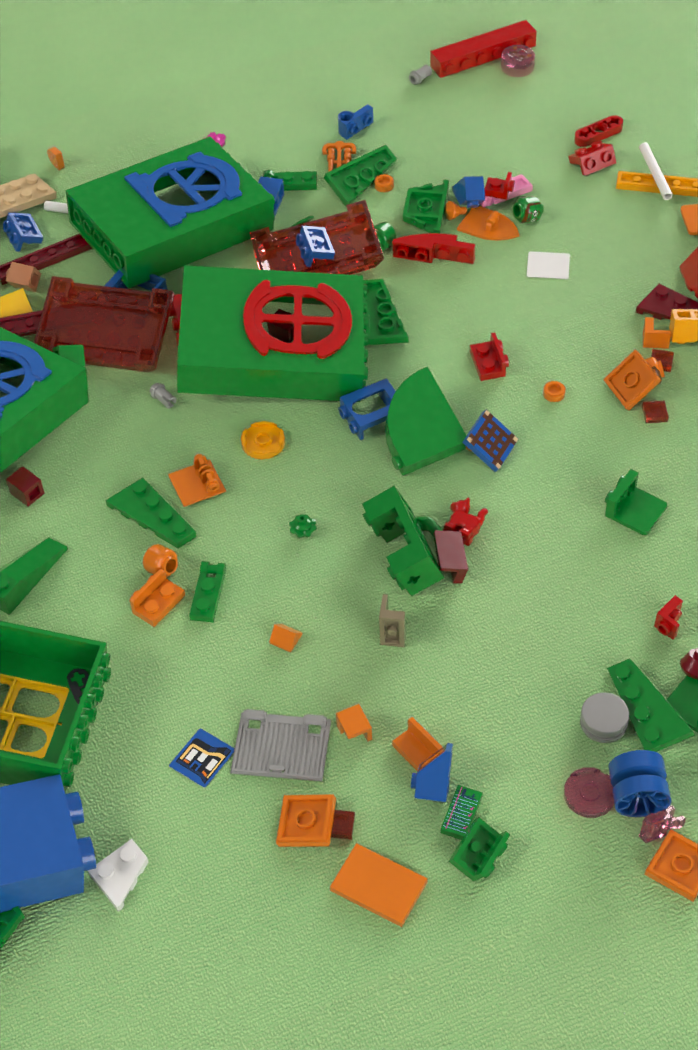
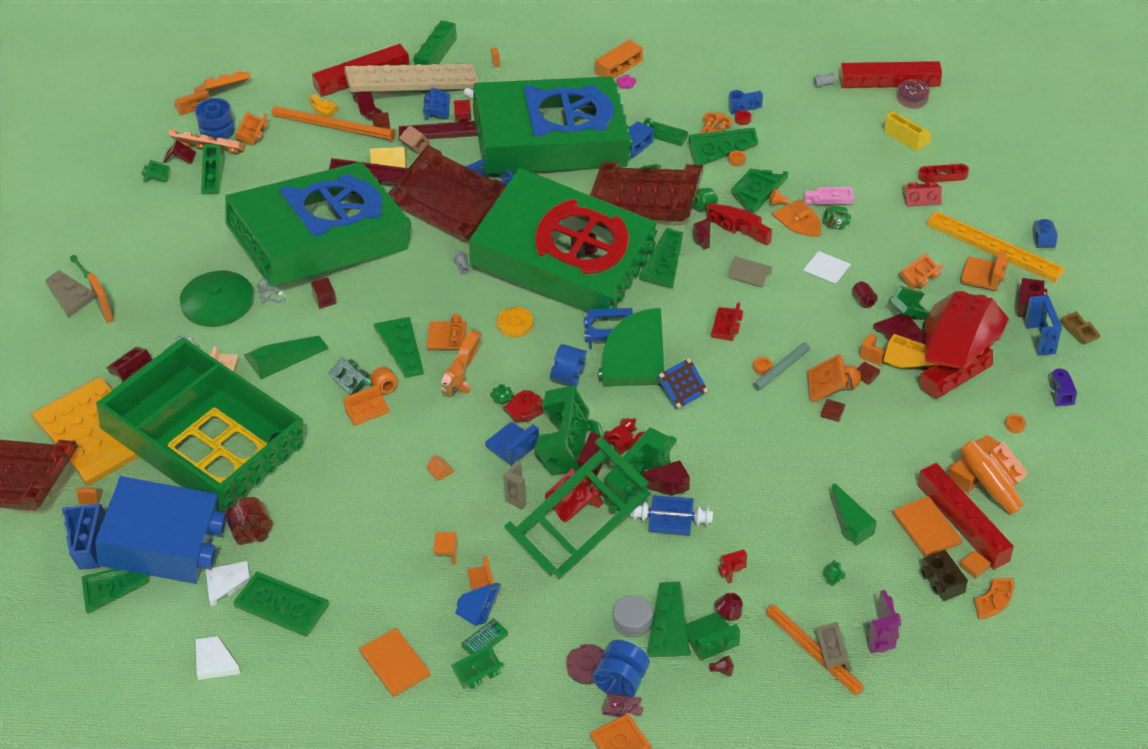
camera: 25 degrees right, 5 degrees down
green panel [52,345,85,367] -> none
sticker [169,728,235,788] -> none
green plate [189,561,226,623] -> none
light grey window [230,709,331,782] -> none
orange tile [276,794,336,847] -> none
blue bracket [296,226,335,267] -> none
clear red tile [331,810,355,840] -> none
blue slope [452,176,485,208] -> none
red bracket [484,172,515,200] -> none
green bracket [604,469,668,535] -> none
white piece [639,142,673,200] -> none
none -> white wing [196,636,240,680]
none -> clear red brick [225,497,273,545]
none -> green plate [233,571,329,637]
none -> clear green bracket [328,357,372,395]
none -> orange animal [441,329,482,397]
none -> red bracket [453,99,472,122]
none -> blue bracket [485,422,539,466]
none -> red hand [503,390,543,423]
none -> green piece [504,437,651,580]
none -> red bracket [545,468,604,522]
none -> blue brick [550,344,587,388]
none -> orange brick [595,39,643,79]
none -> green brick [604,427,677,513]
none -> blue plate [630,495,713,536]
none -> dark red slope [643,460,690,496]
none -> dark red bracket [693,219,711,250]
none -> dark tan panel [729,256,773,287]
none -> red tile [735,110,751,125]
none -> sand green piece [753,342,810,391]
none -> dark red brick [853,281,878,308]
none -> yellow piece [884,111,932,151]
none -> green bracket [890,286,930,319]
none -> orange bracket [899,253,944,289]

